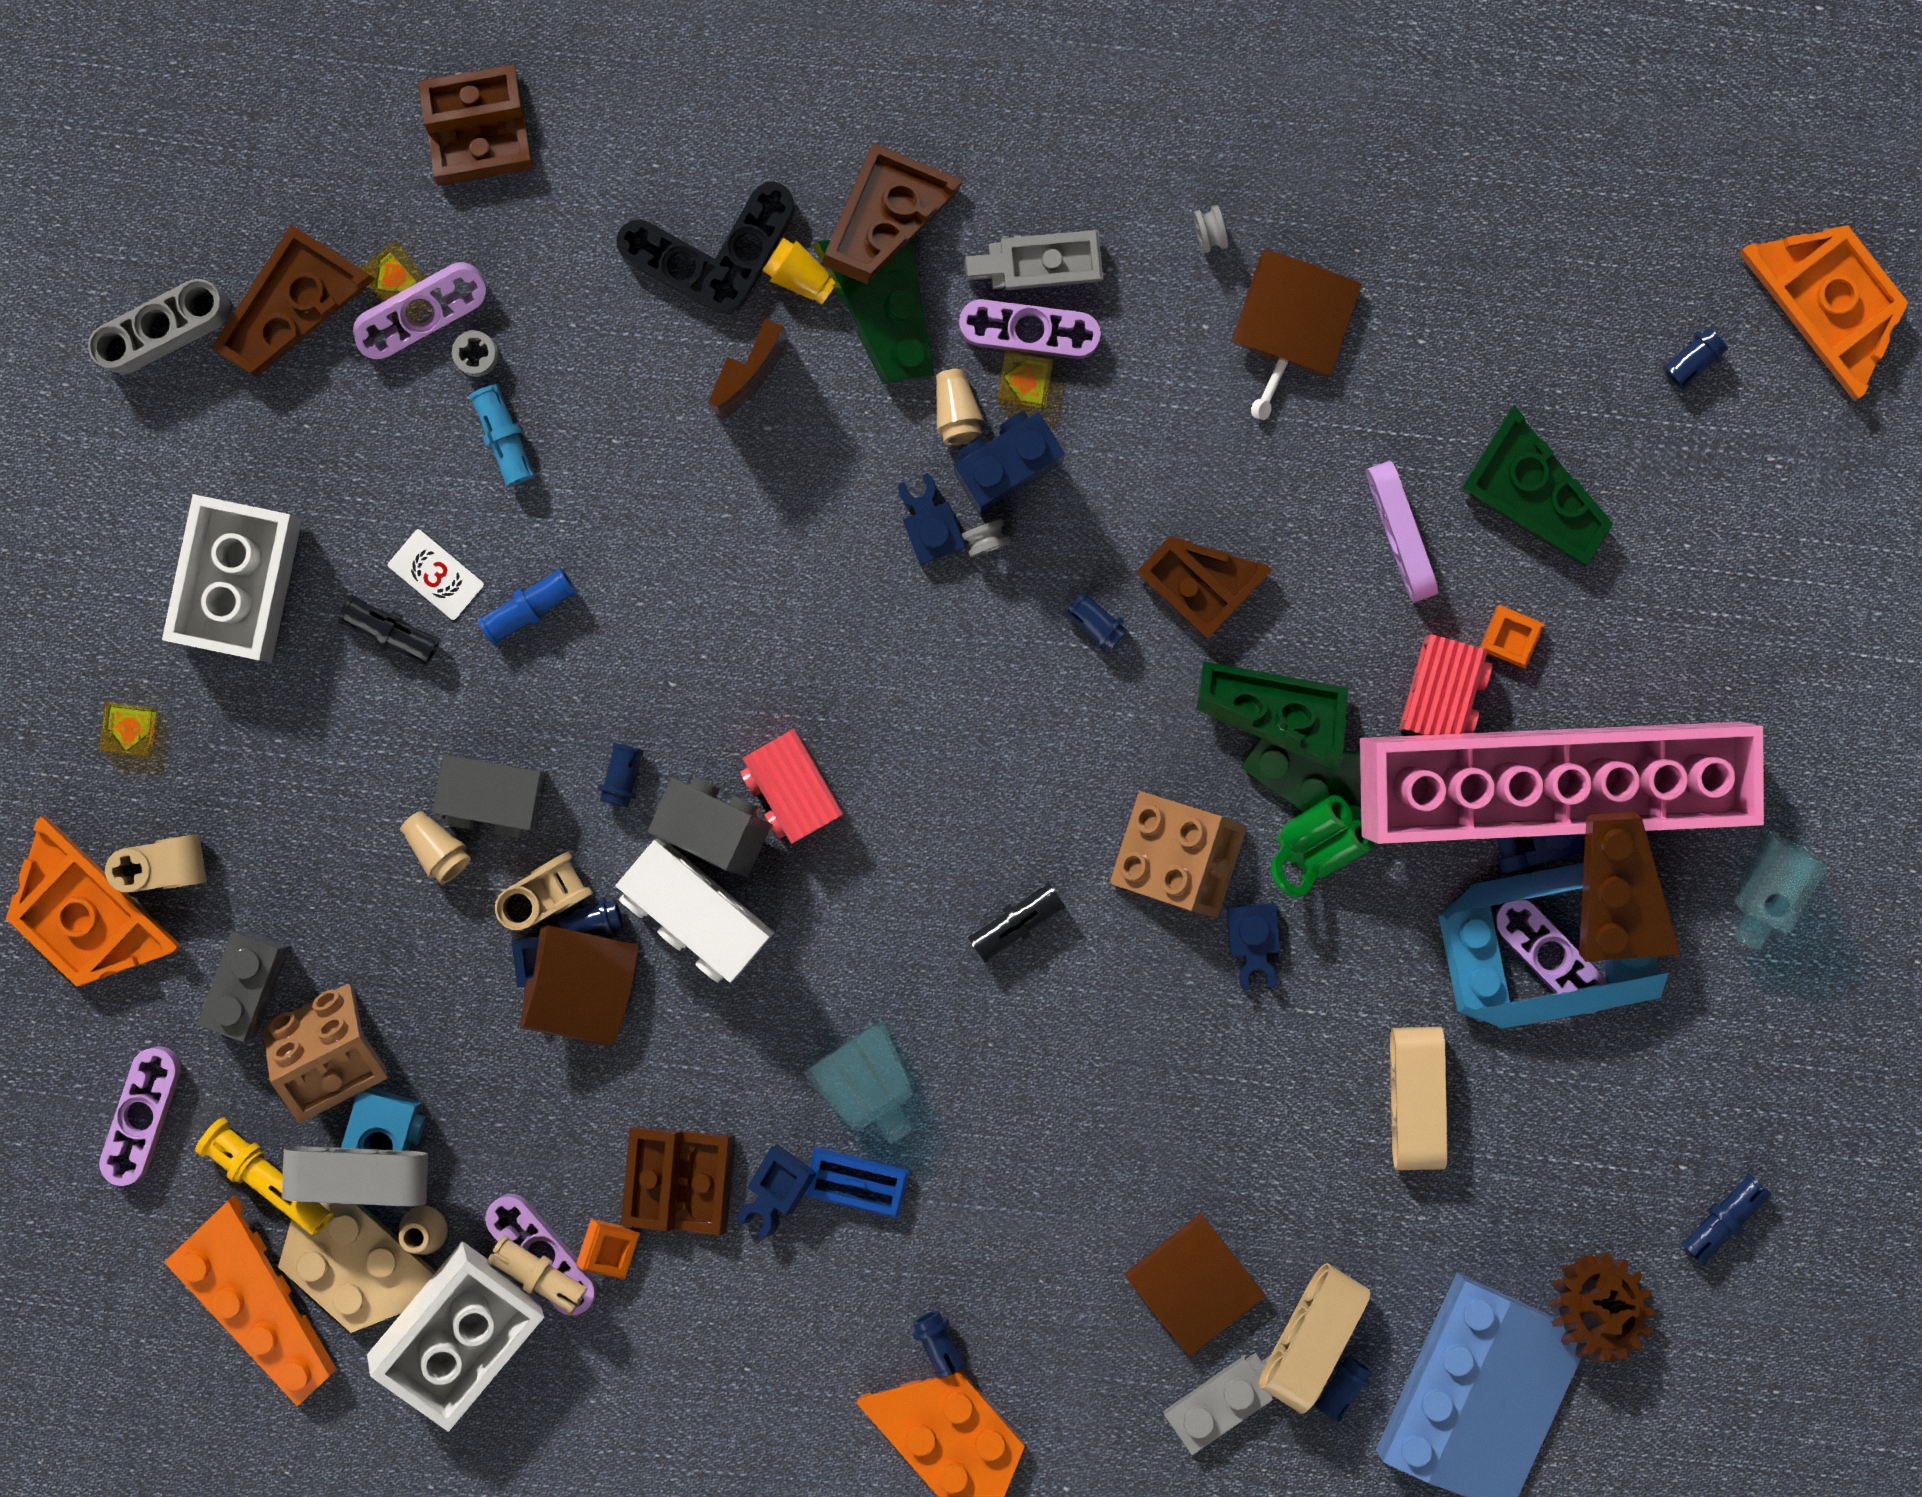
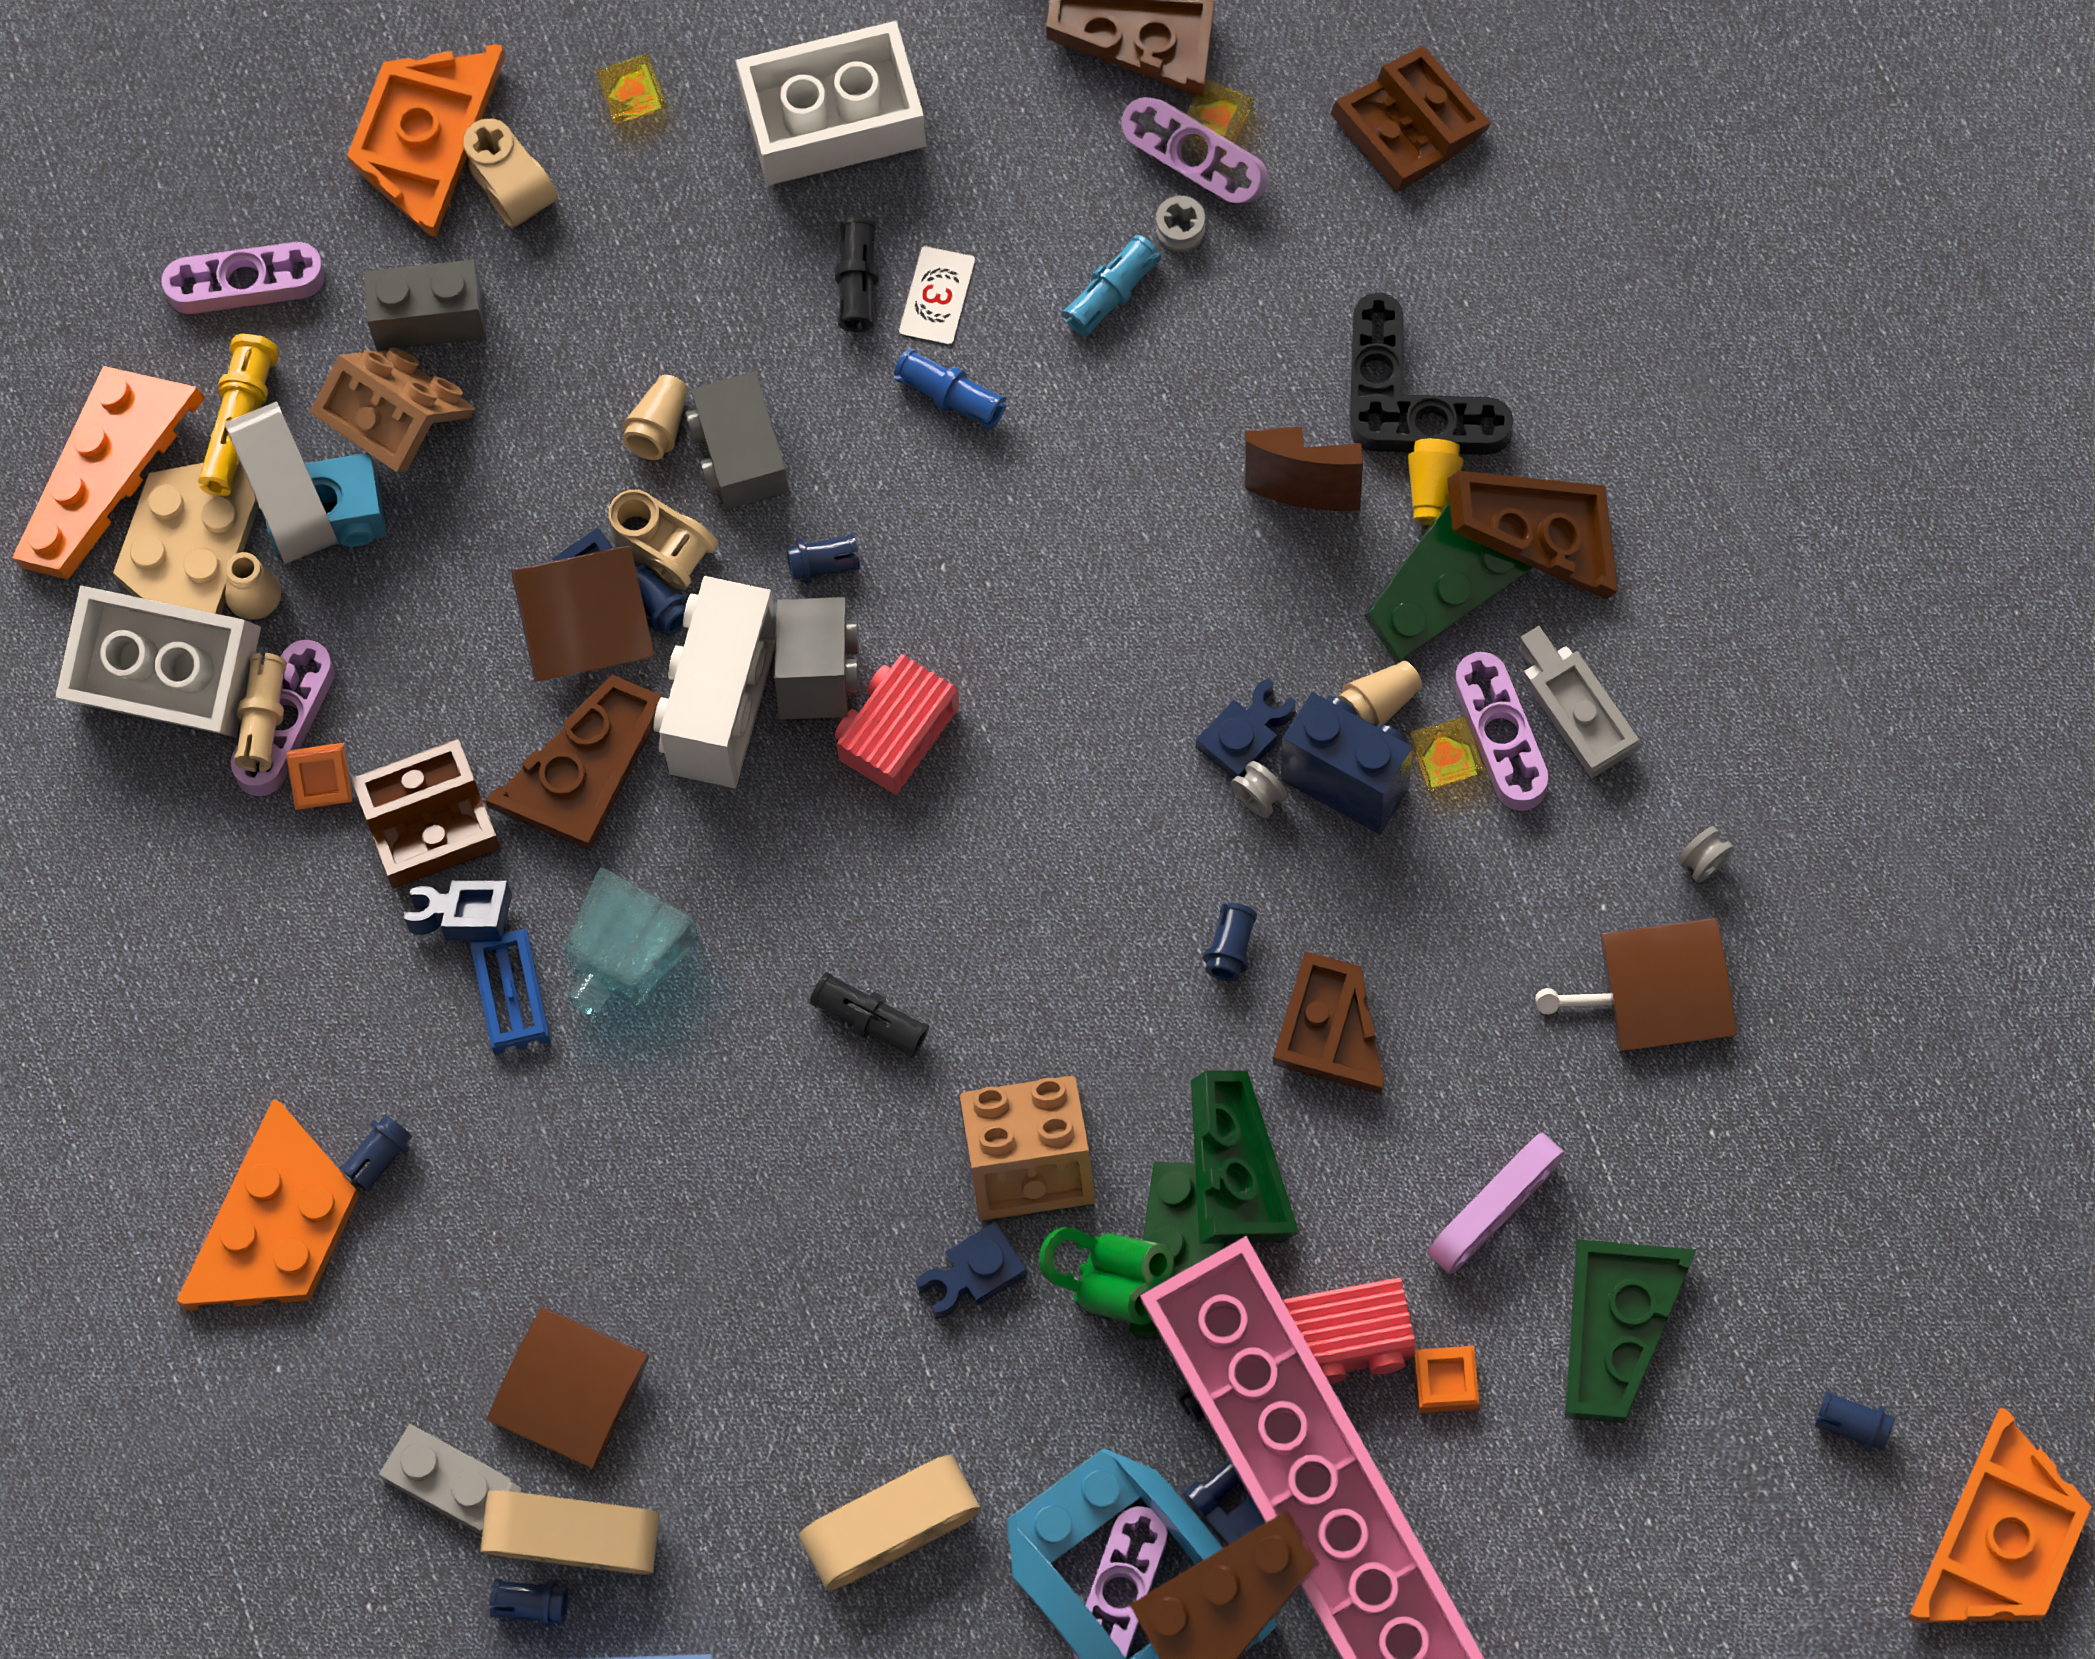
camera: 65 degrees right, 20 degrees down
none -> reddish brown wing [485,675,663,851]

